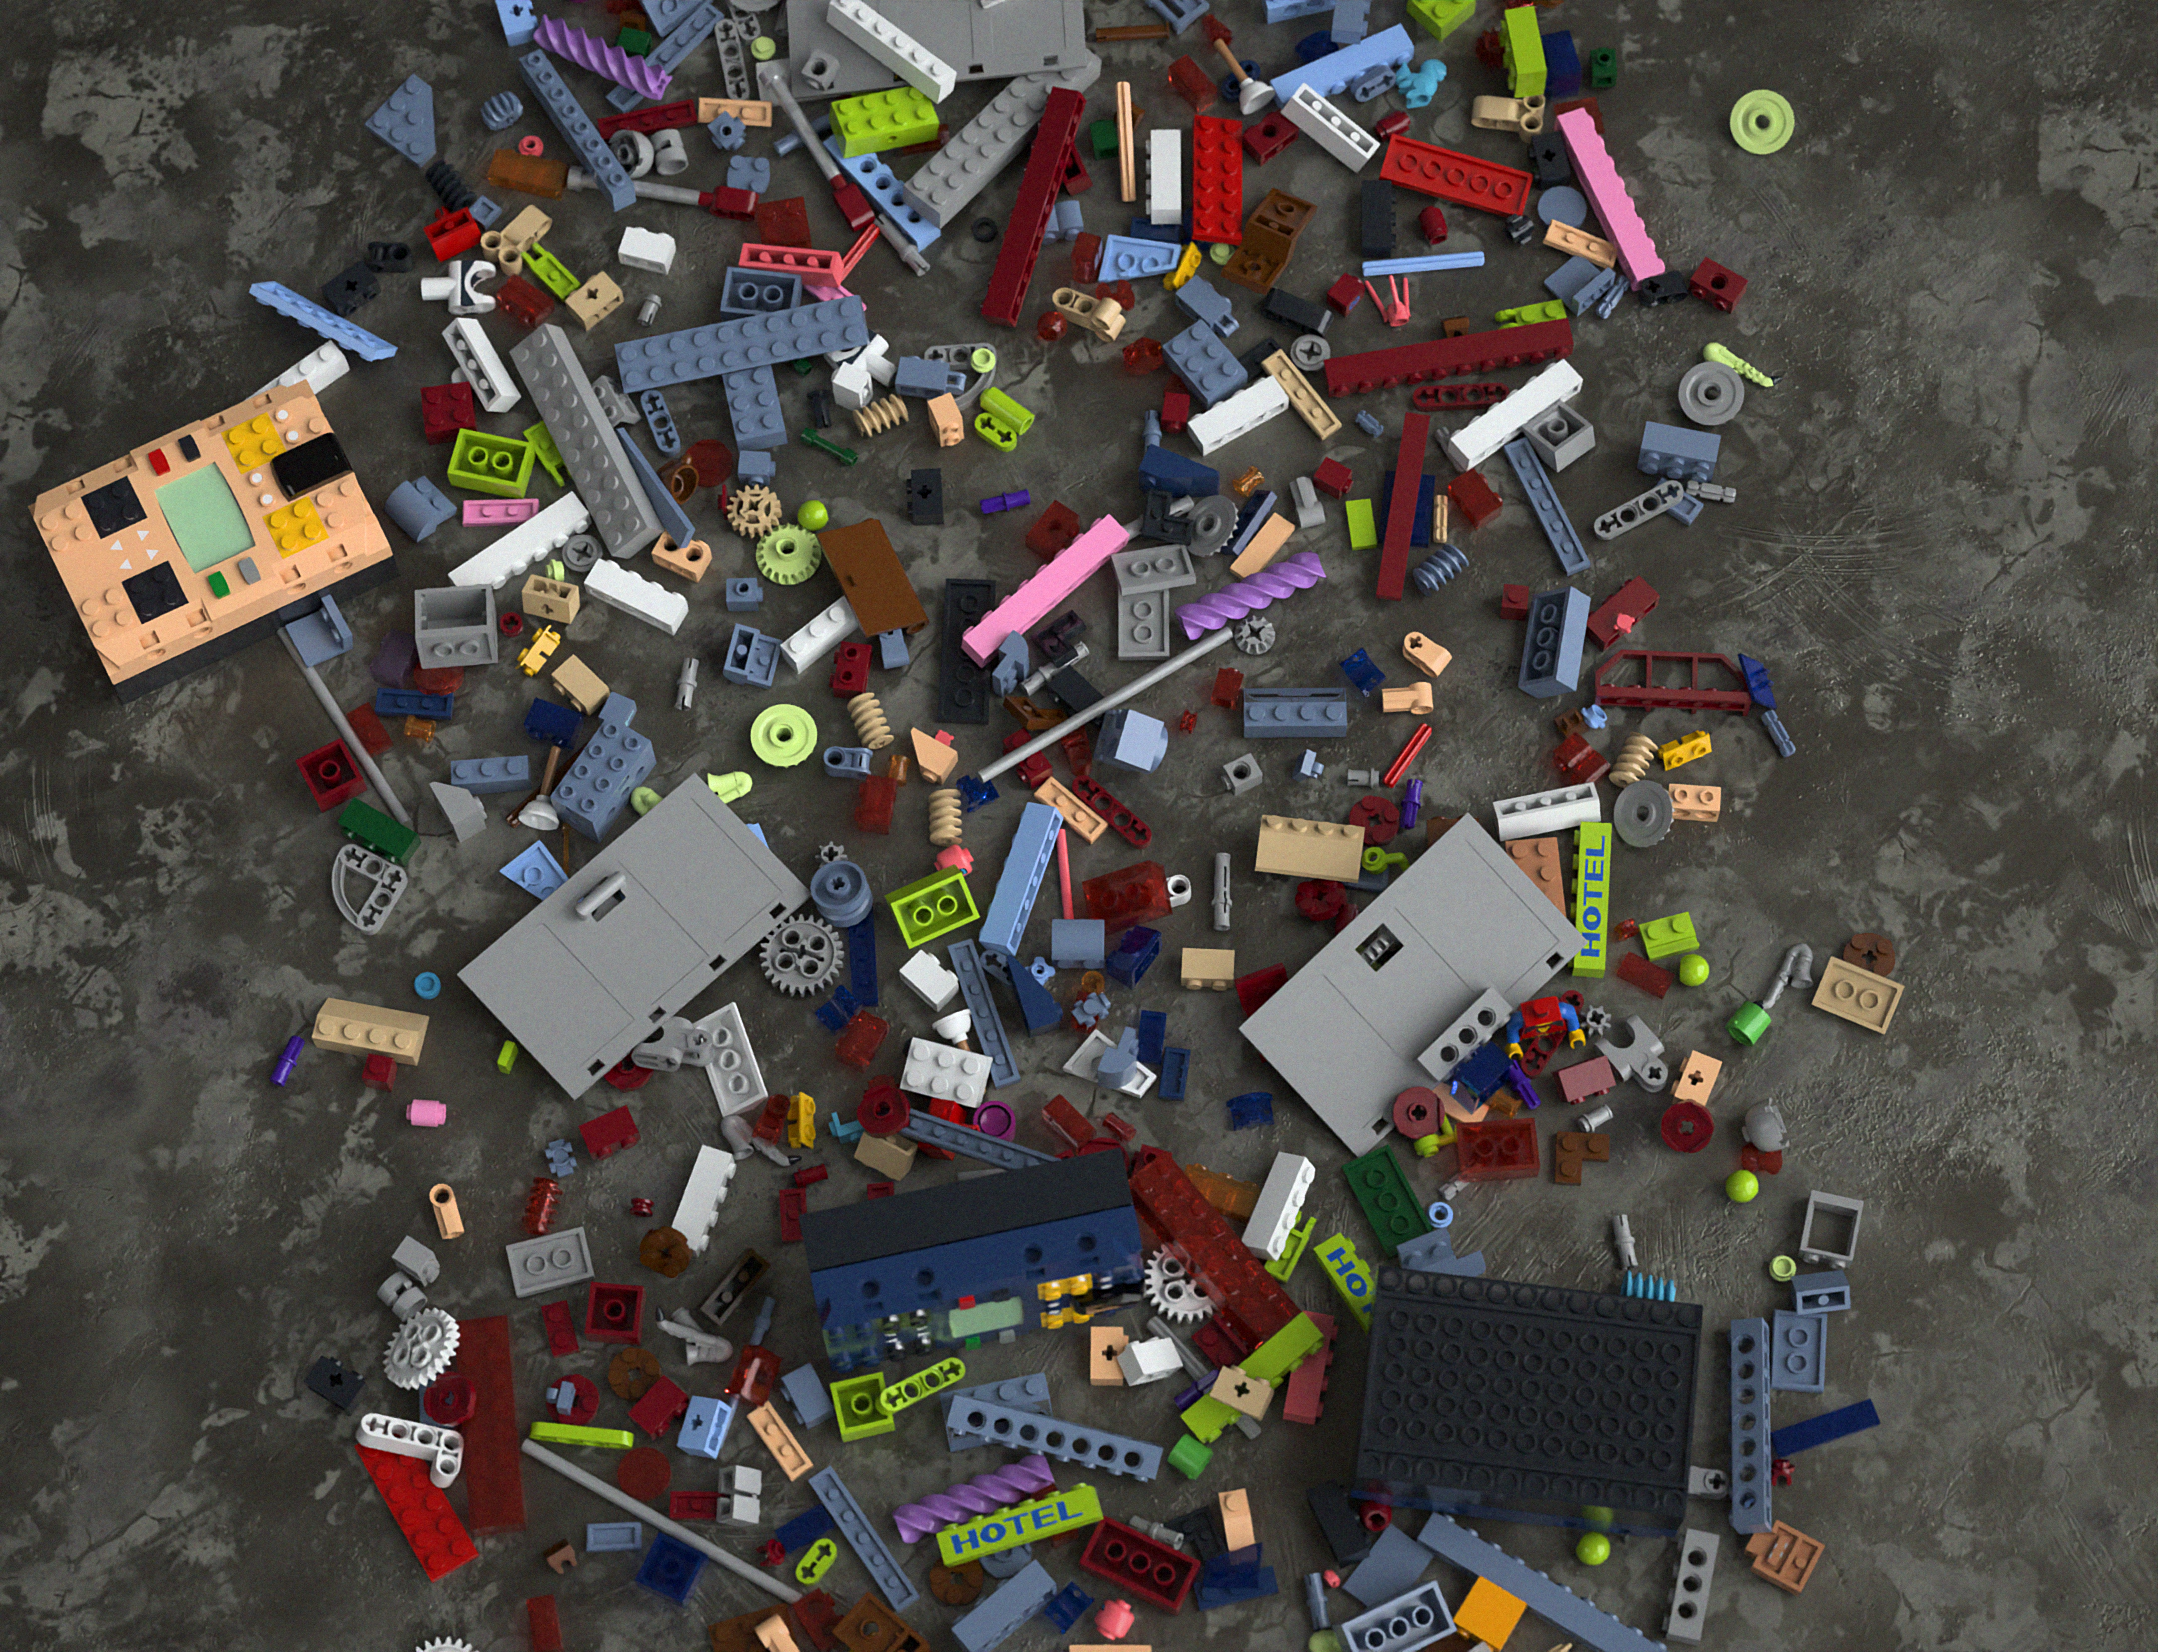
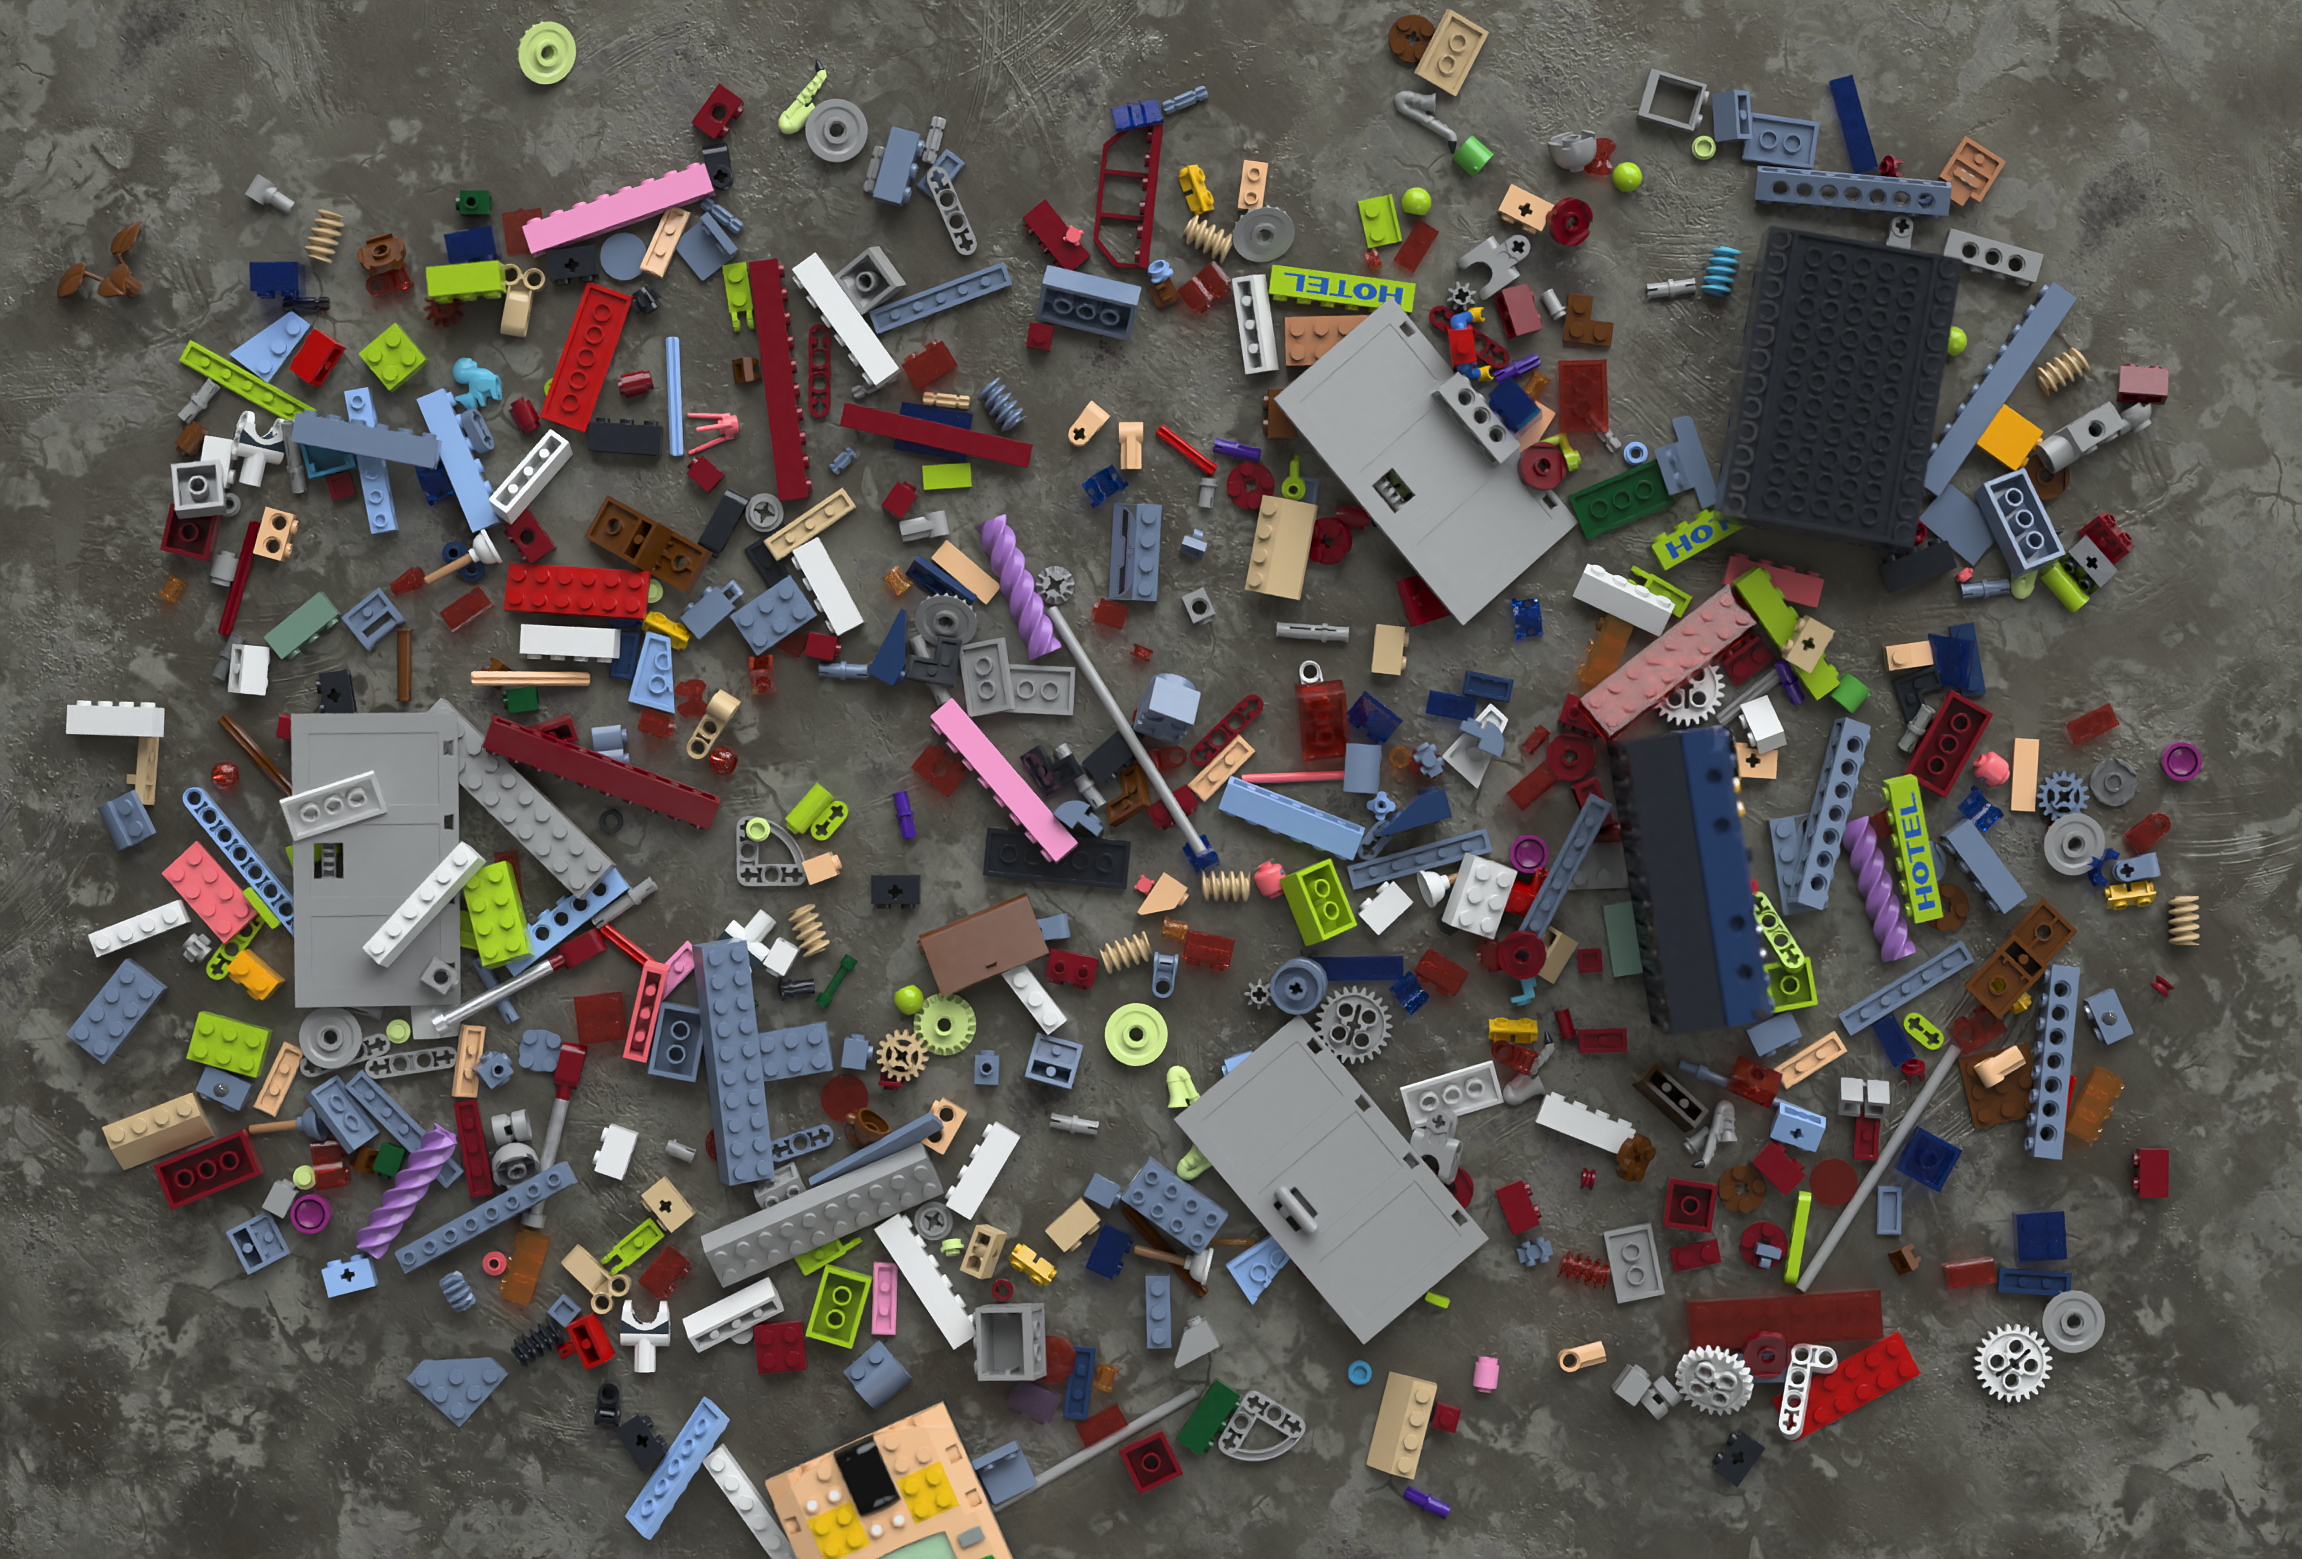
camera: 90 degrees left, 20 degrees up
sand blue brick [895,356,966,399] -> none

